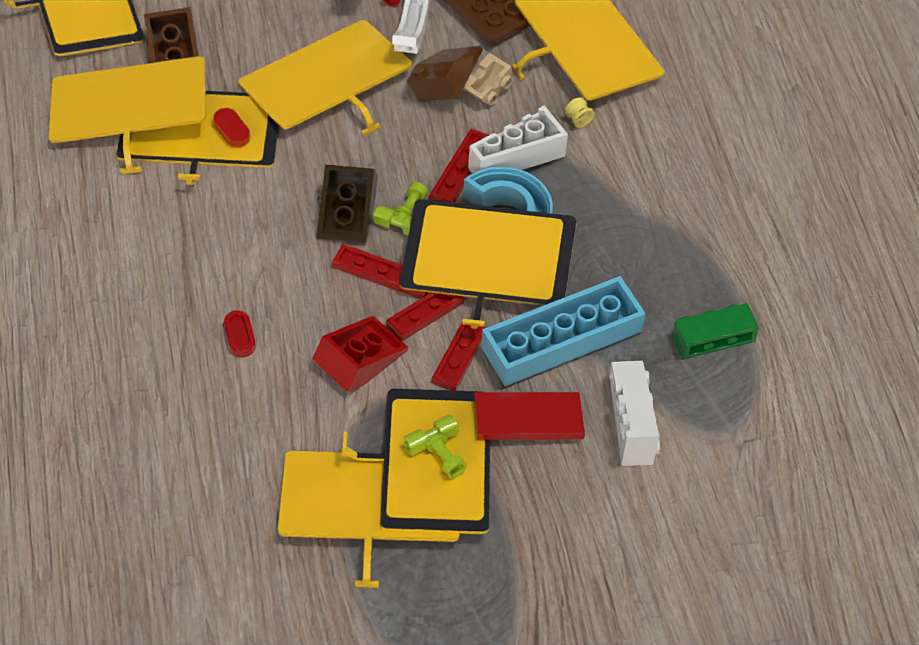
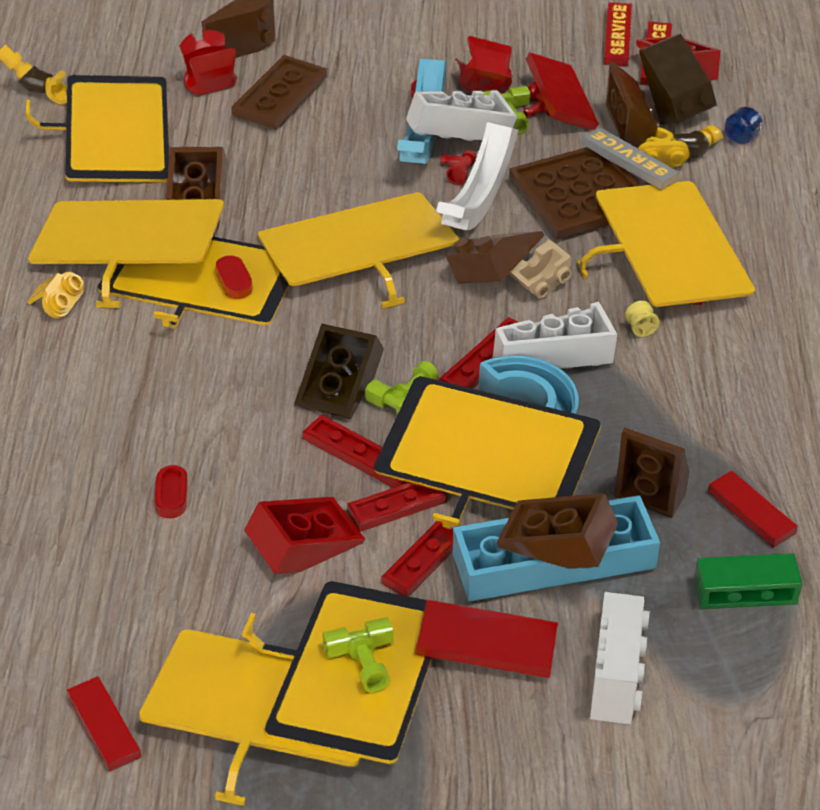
camera: 15 degrees right, 10 degrees down
none -> yellow bracket [27,272,84,319]
none -> red tile [66,676,141,771]
none -> reddish brown slope [496,493,618,569]
none -> reddish brown slope [614,427,689,518]
none -> red tile [708,470,798,548]

